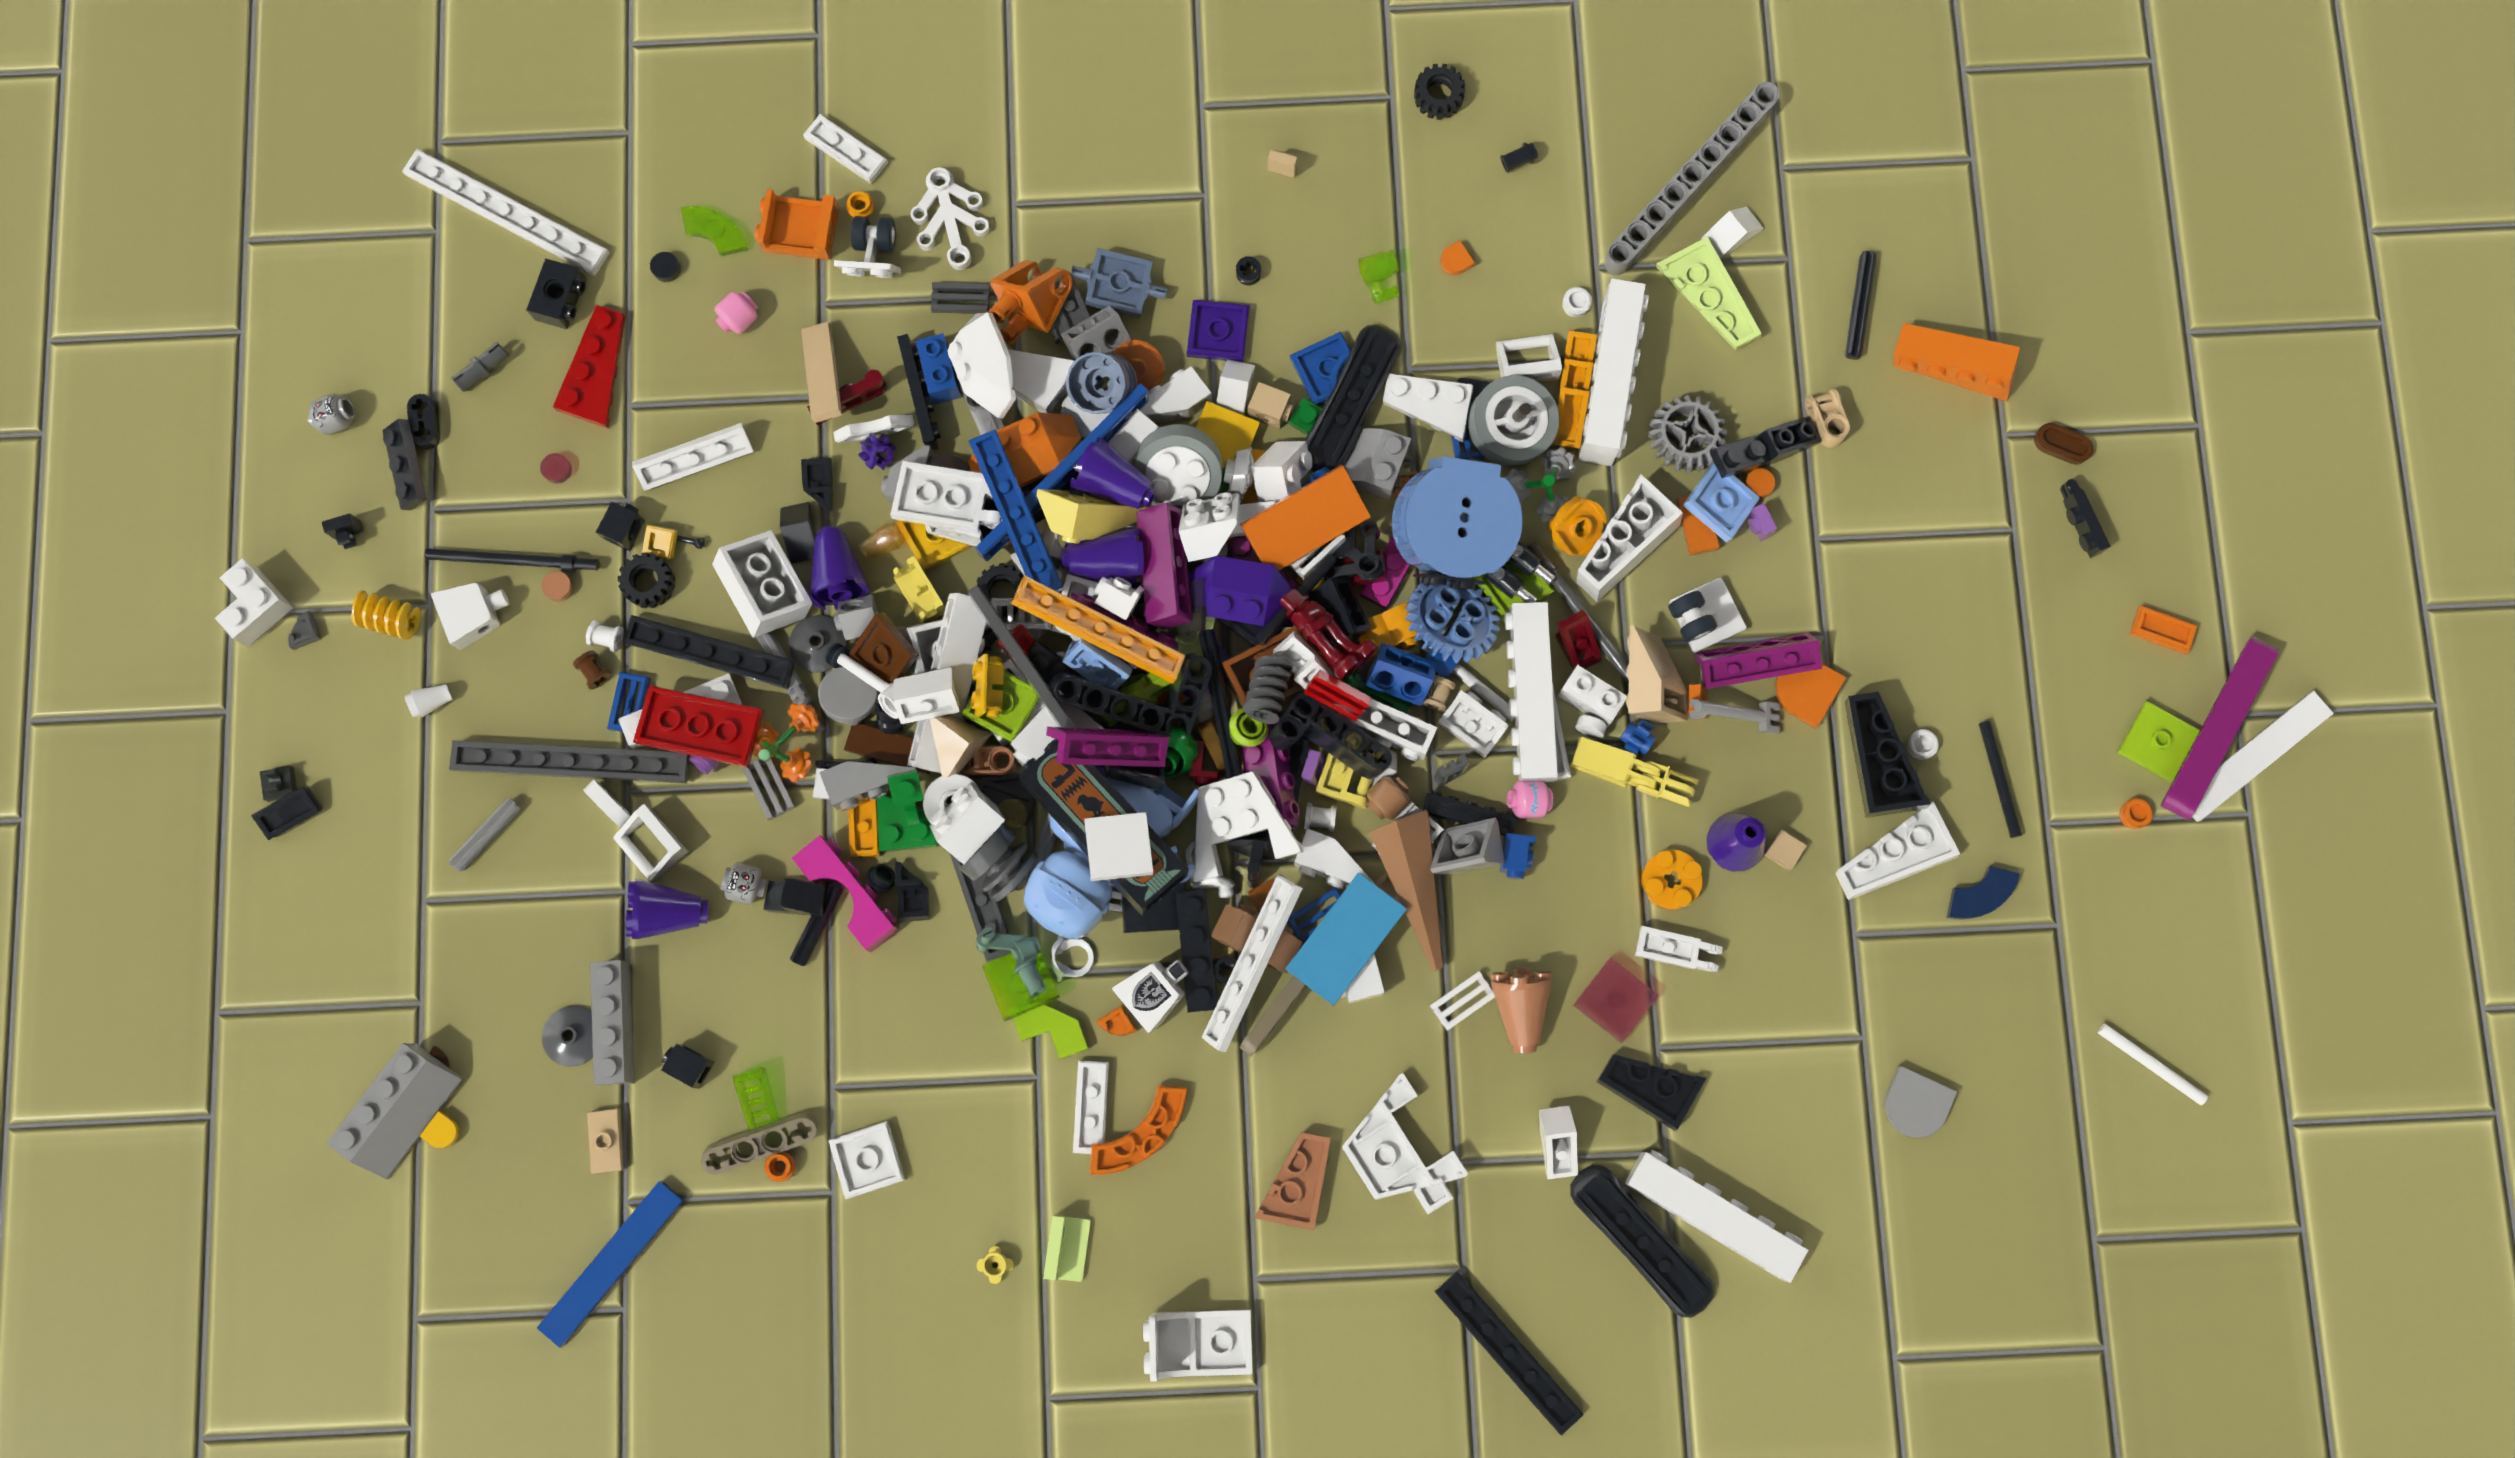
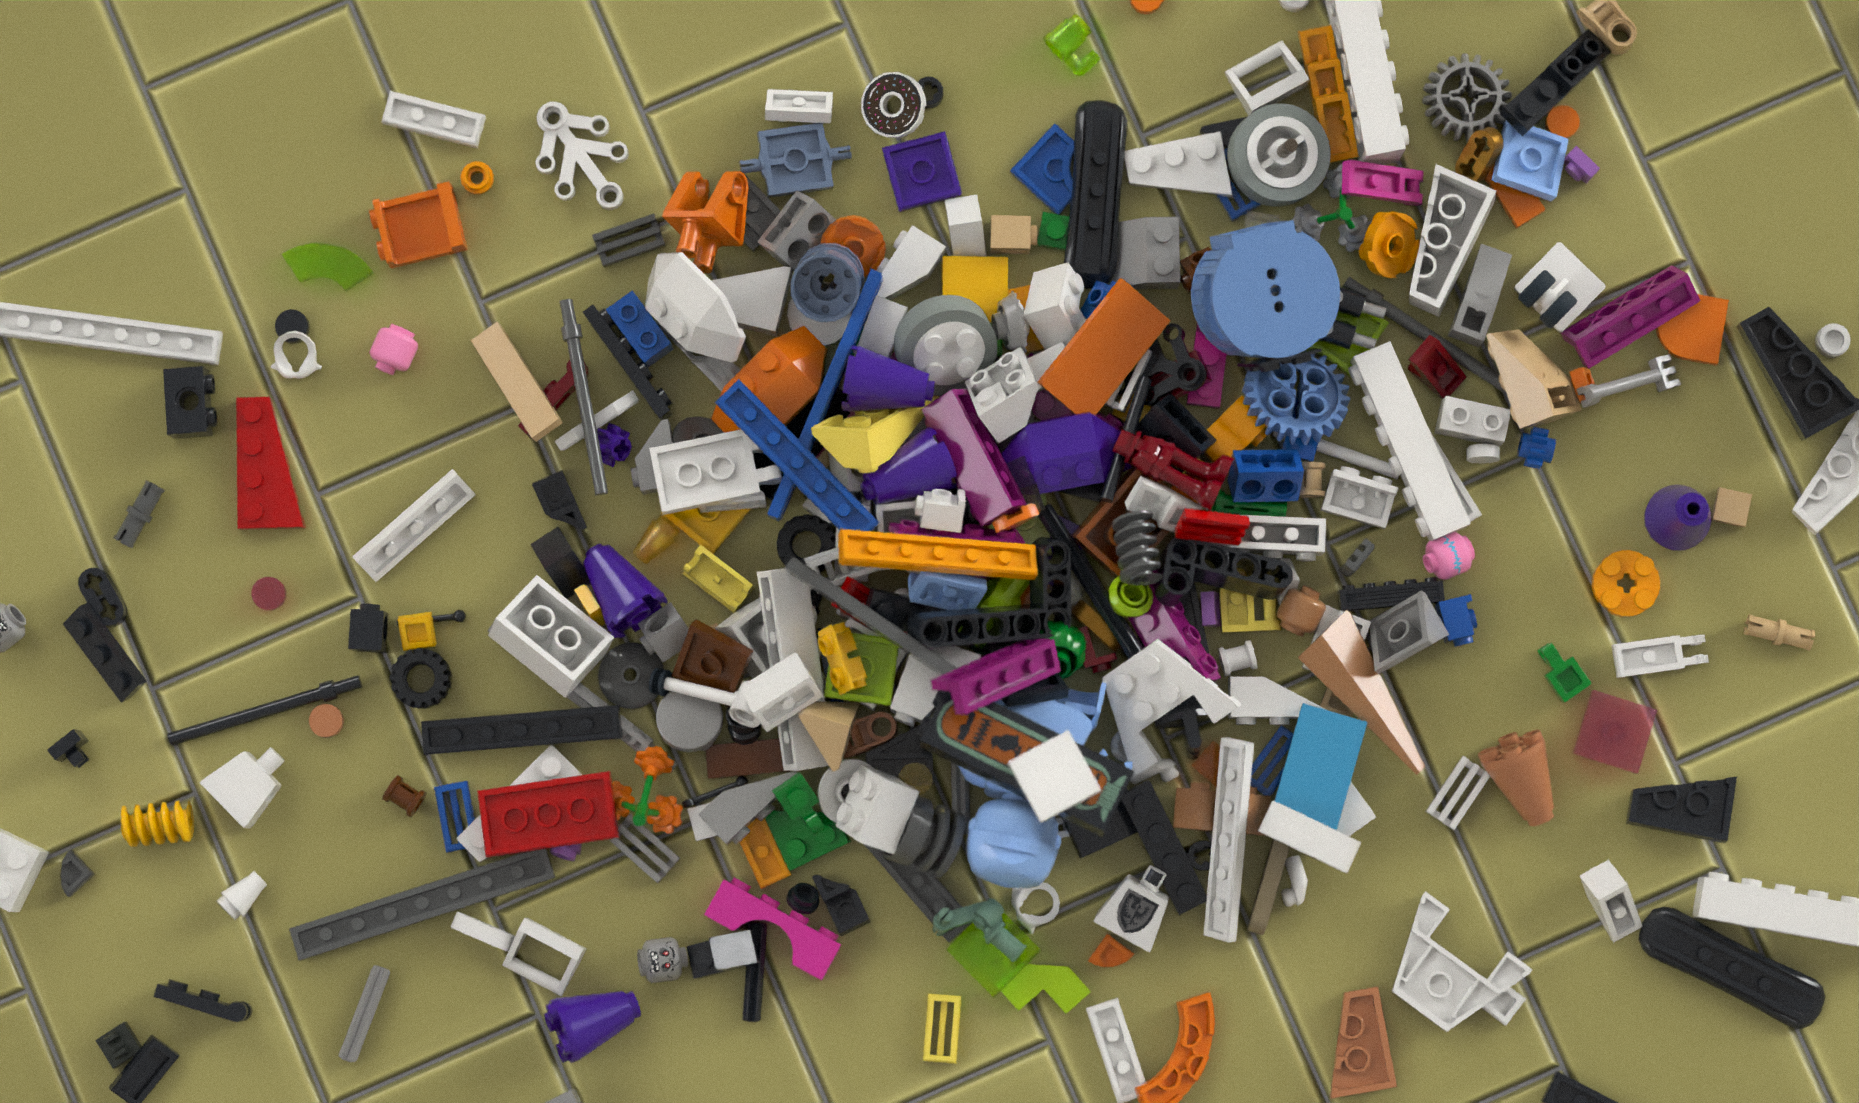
camera: 20 degrees left, 5 degrees up
white bush [586,620,624,652] -> none
plate [834,216,901,278] -> none
light yellow arm [1569,737,1699,808] -> none
none -> black plate [153,979,253,1022]
none -> white piece [271,331,322,379]
none -> dark grey bar [560,299,608,496]
none -> yellow tile [574,584,605,626]
none -> white plate [765,89,833,123]
none -> tile [861,72,926,138]
none -> light yellow tile [923,993,962,1064]
none -> orange tile [992,503,1040,533]
none -> white beam [1258,801,1361,873]
none -> white arm [1281,856,1308,907]
none -> dark pink plate [1341,160,1423,206]
none -> light grey slope [1447,244,1512,347]
none -> pearl gold beam [1455,127,1503,182]
none -> green plate [1537,643,1592,703]
none -> tan pin [1744,614,1815,651]

